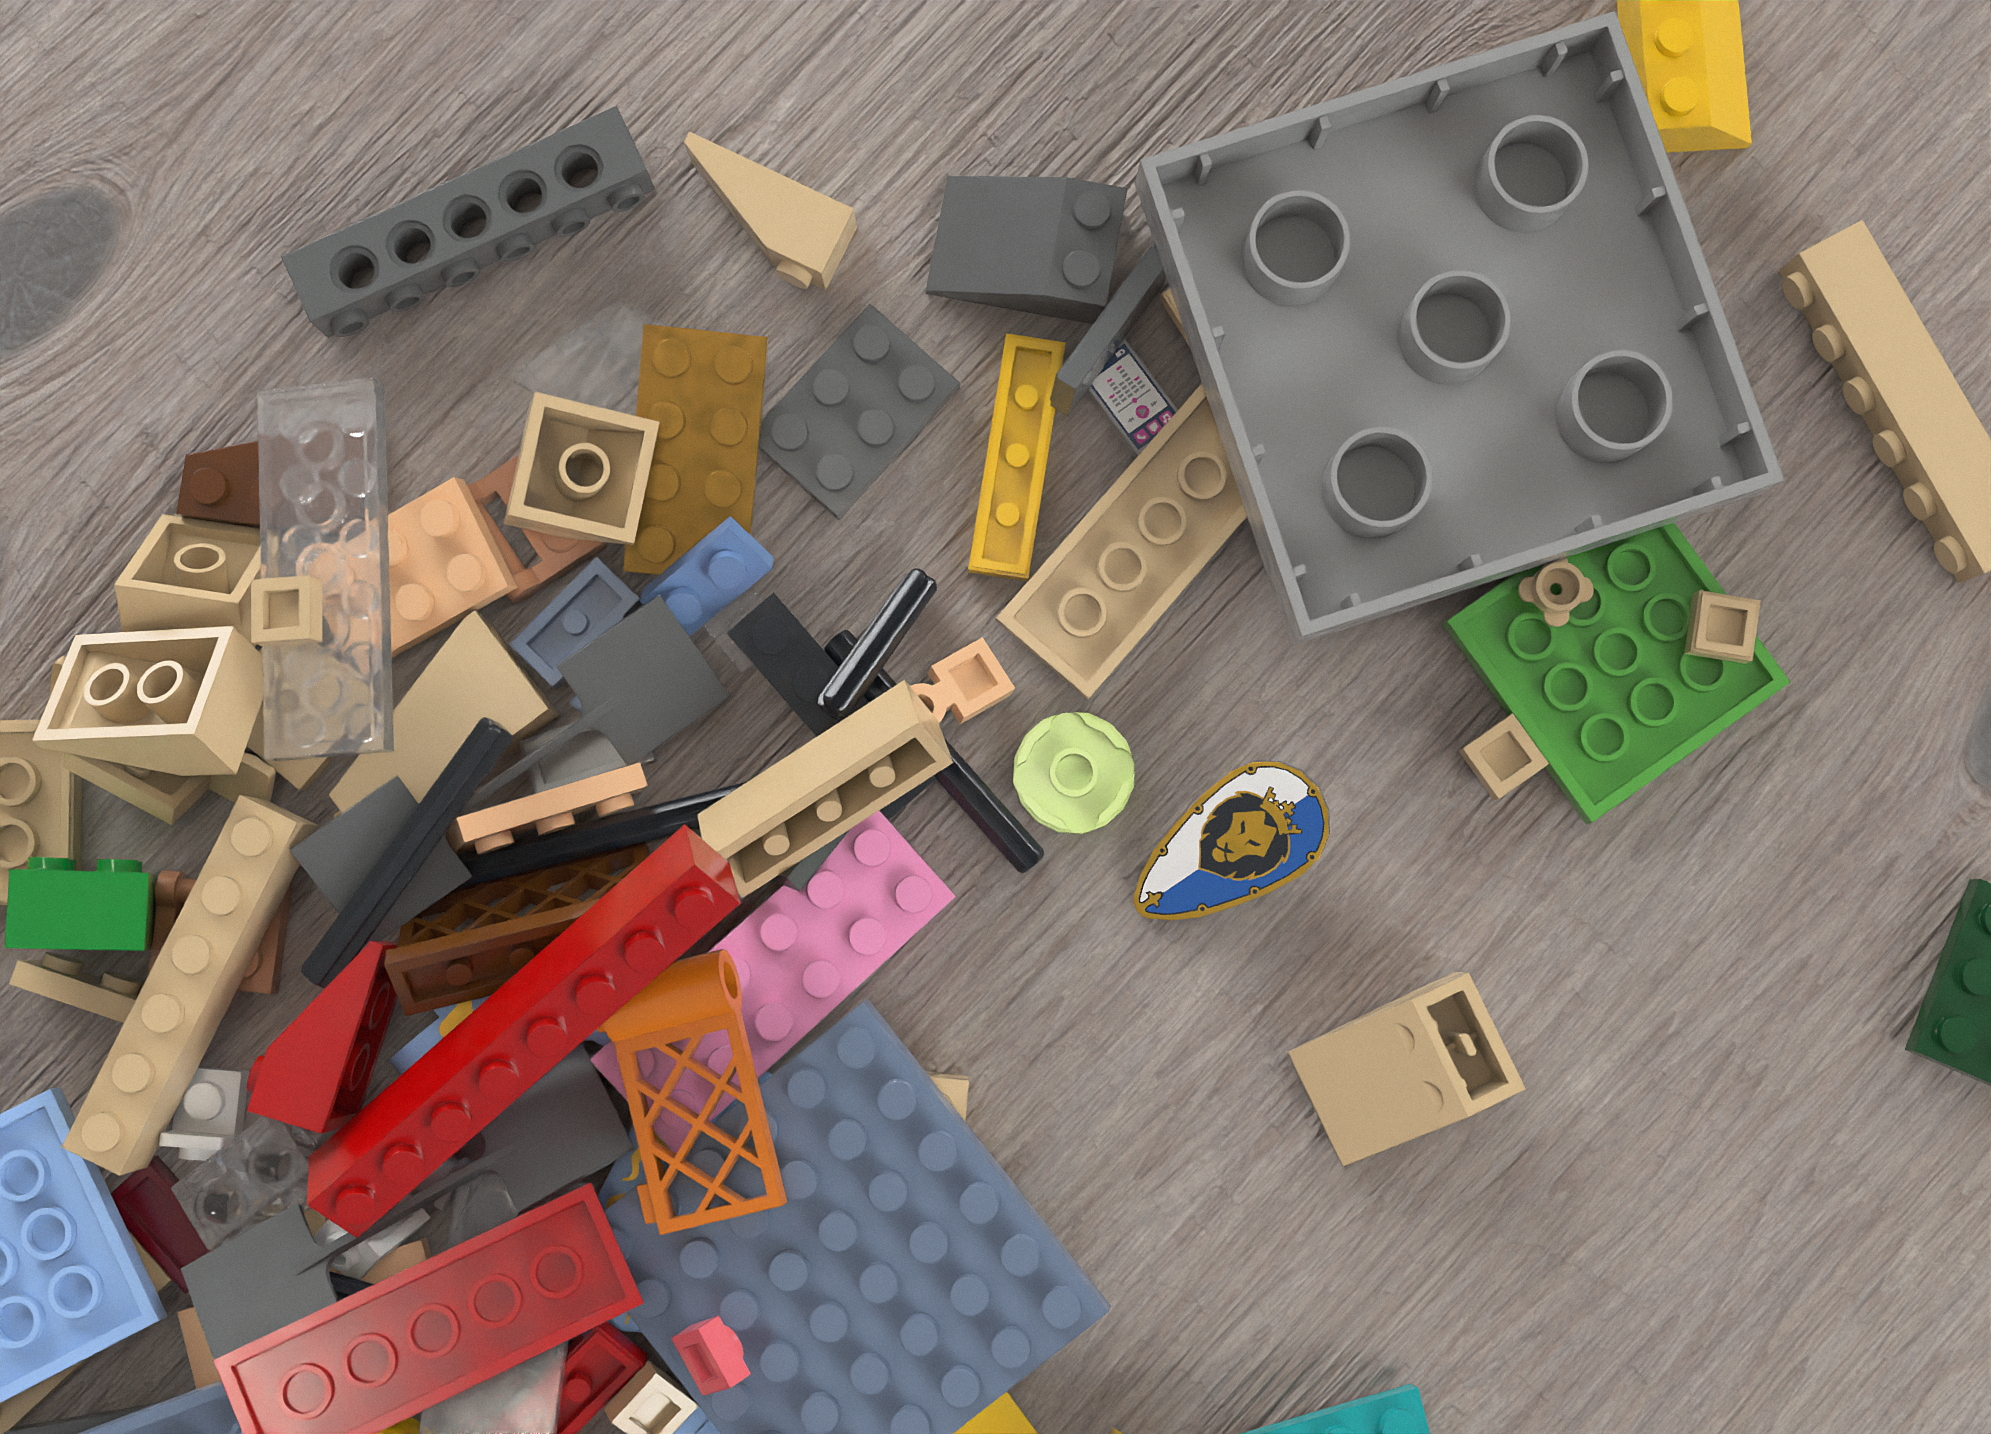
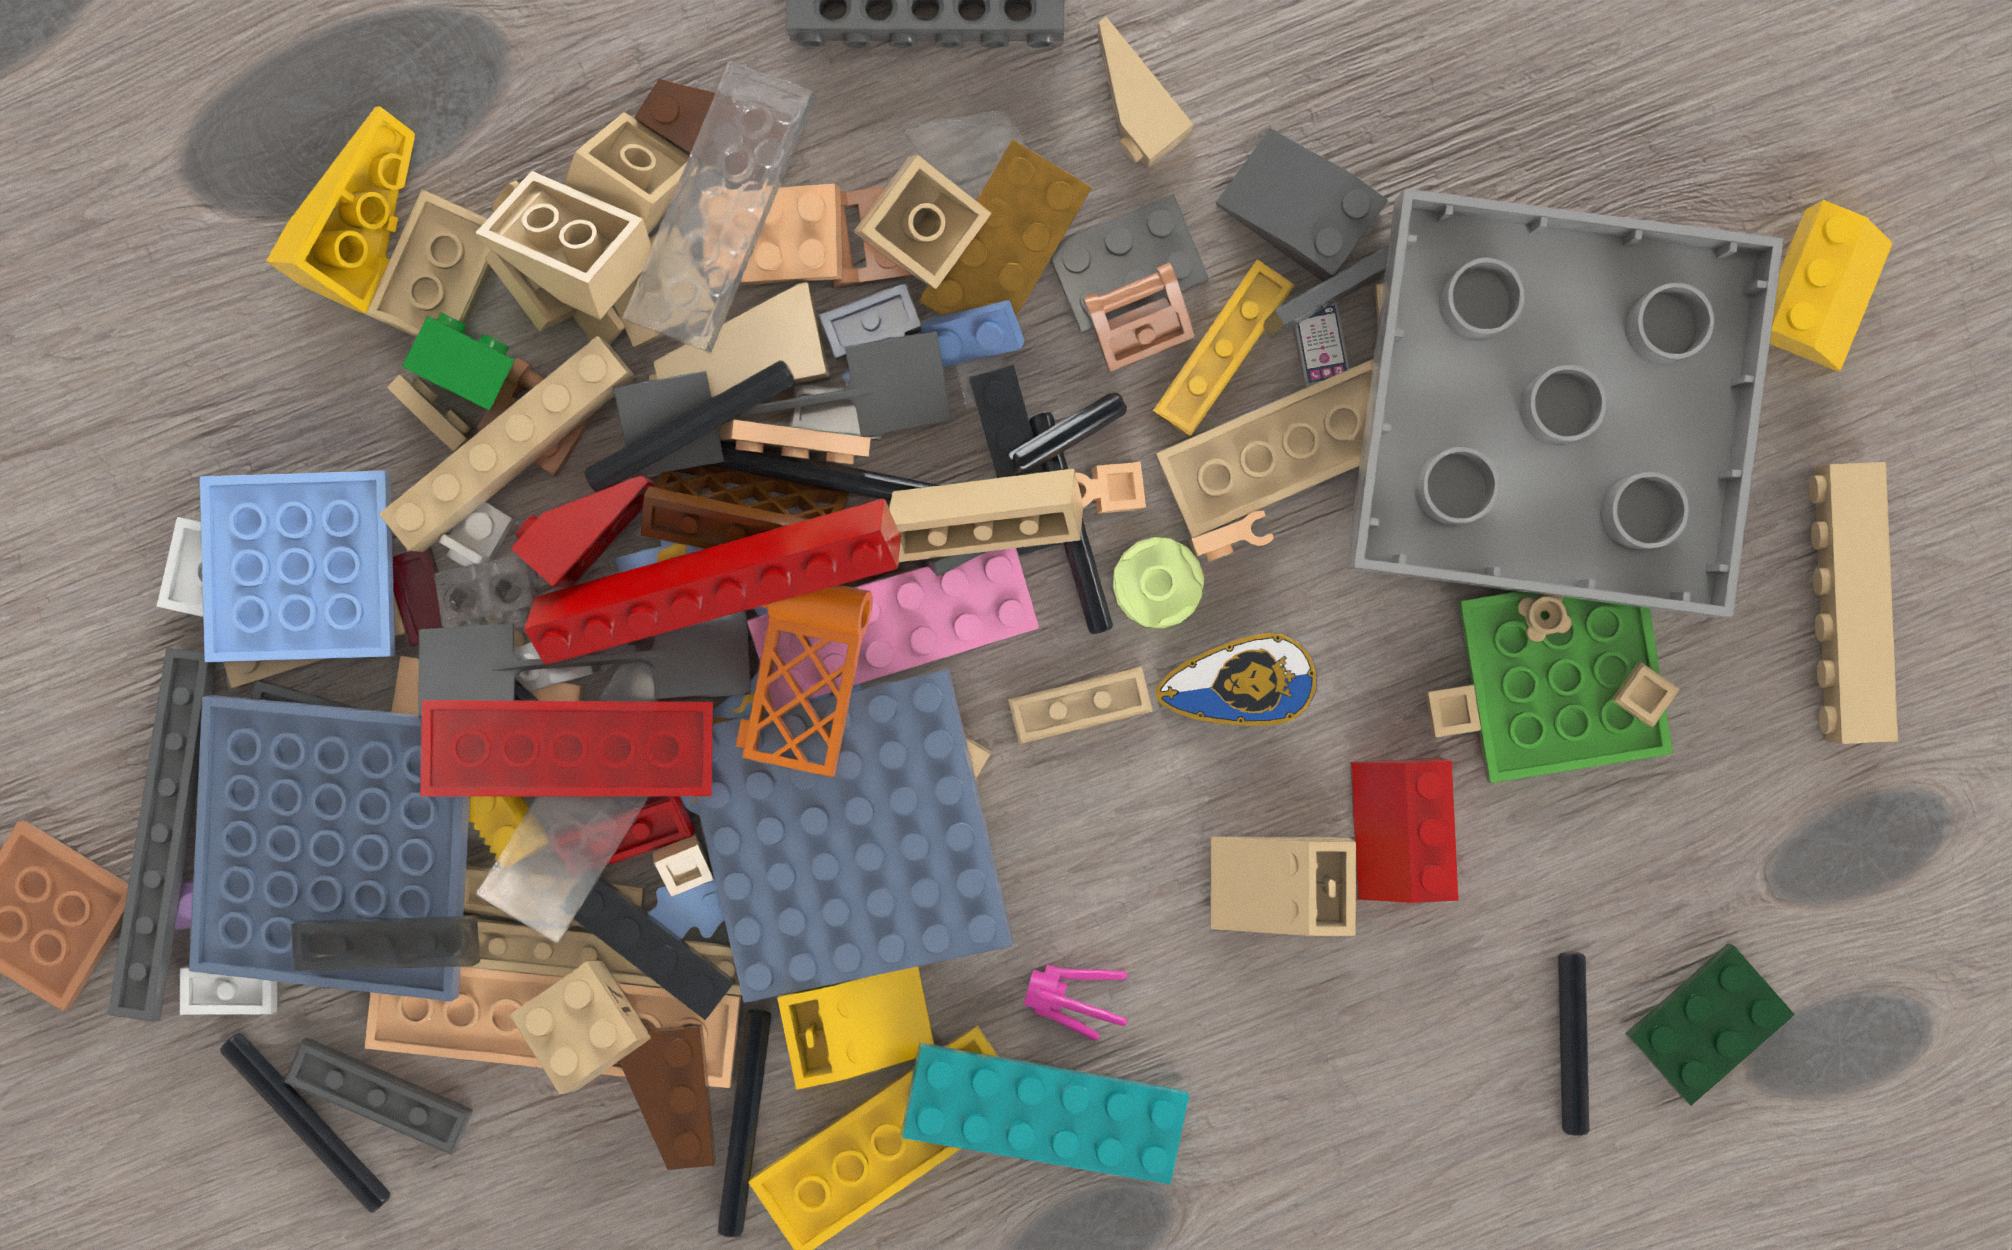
camera: 30 degrees right, 5 degrees up
tan plate [251,575,322,646] -> none
coral plate [671,1315,751,1396] -> none
none -> tan tile [1008,667,1152,744]
none -> dark pink plant [1024,964,1128,1041]
none -> nougat plate [1083,262,1195,372]
none -> light nougat plate [1188,511,1274,562]
none -> red slope [1350,757,1459,903]
none -> black axle [1558,952,1590,1136]

